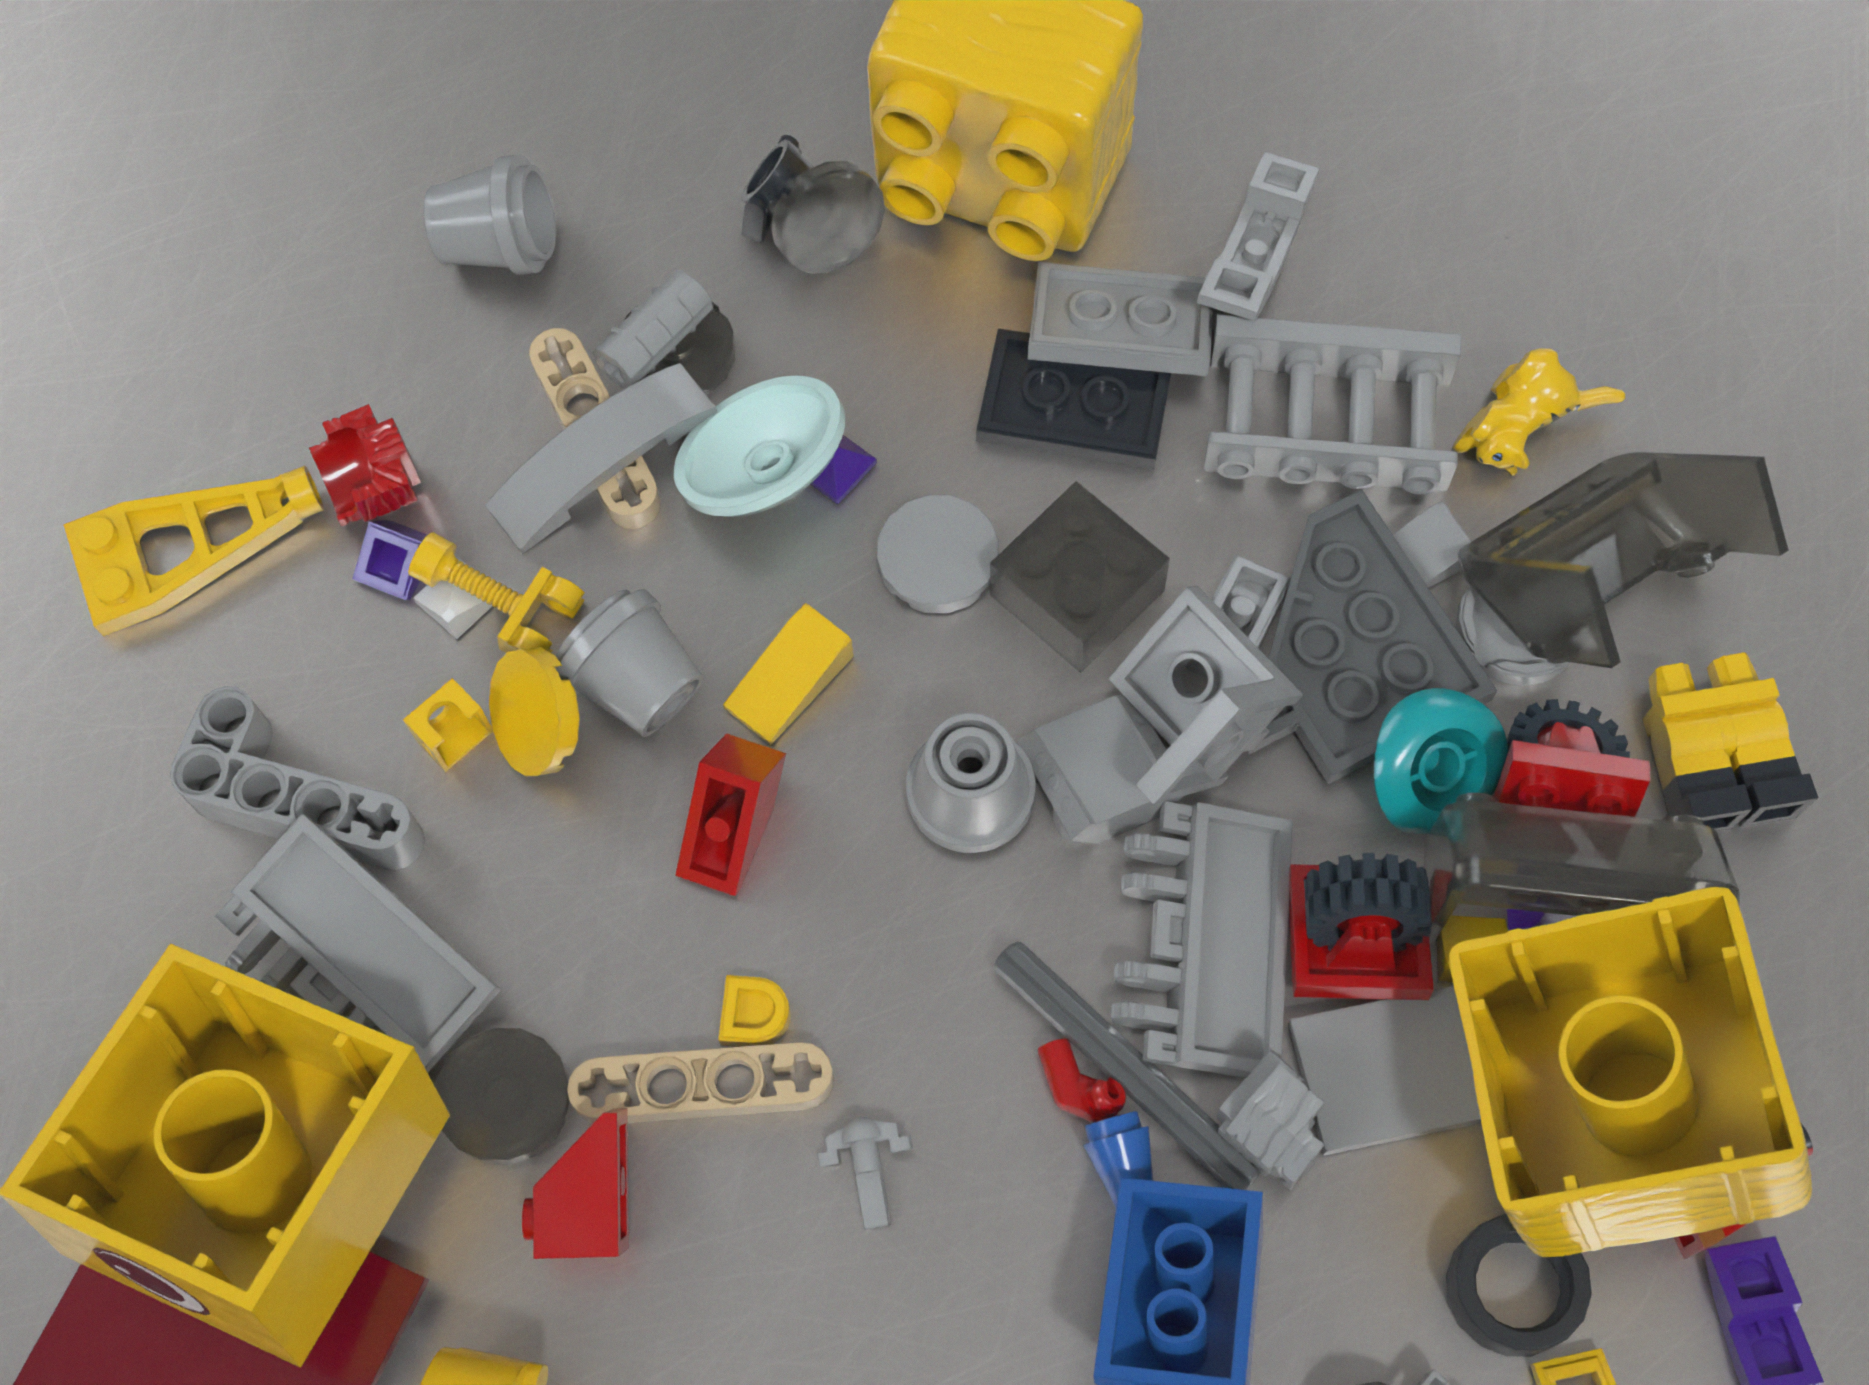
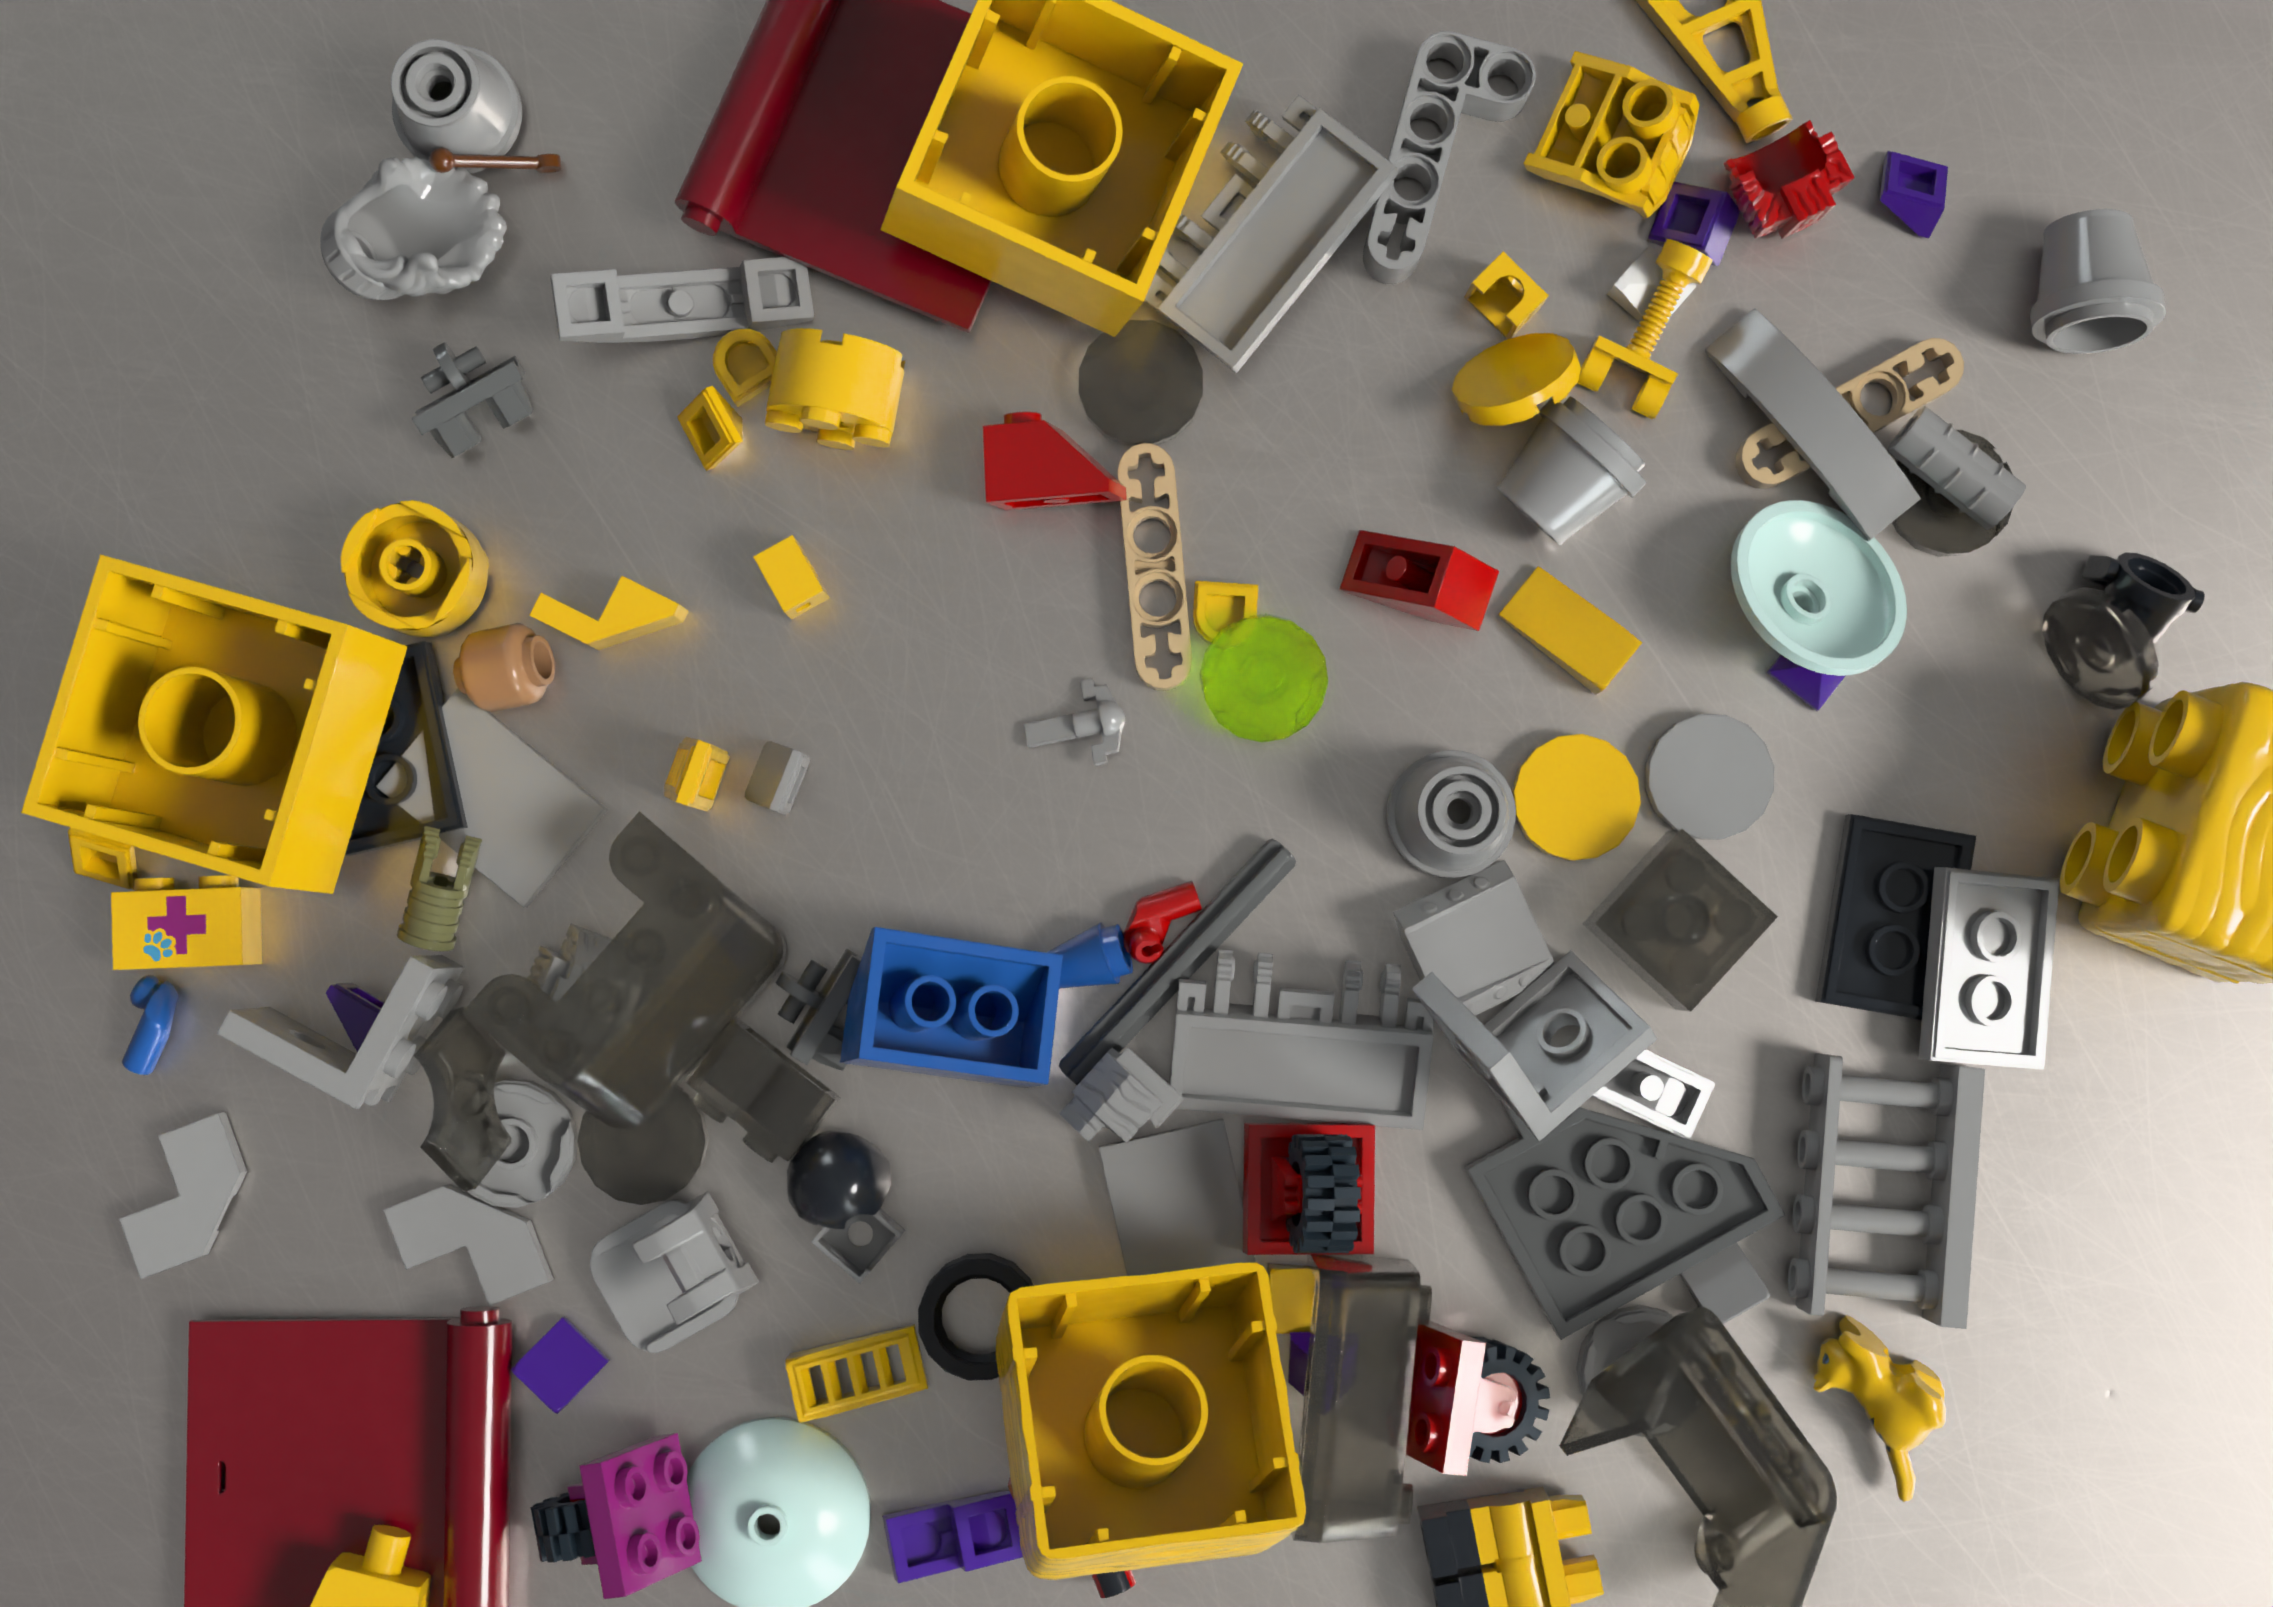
camera: 80 degrees right, 20 degrees up
light grey slope [1197,152,1320,321] -> none
teal hat [1374,688,1509,834] -> none
none -> clear neon green tile [1199,613,1328,742]
none -> yellow tile [1512,734,1641,861]
none -> yellow slope [1523,51,1700,218]
none -> dark purple slope [1880,151,1948,238]

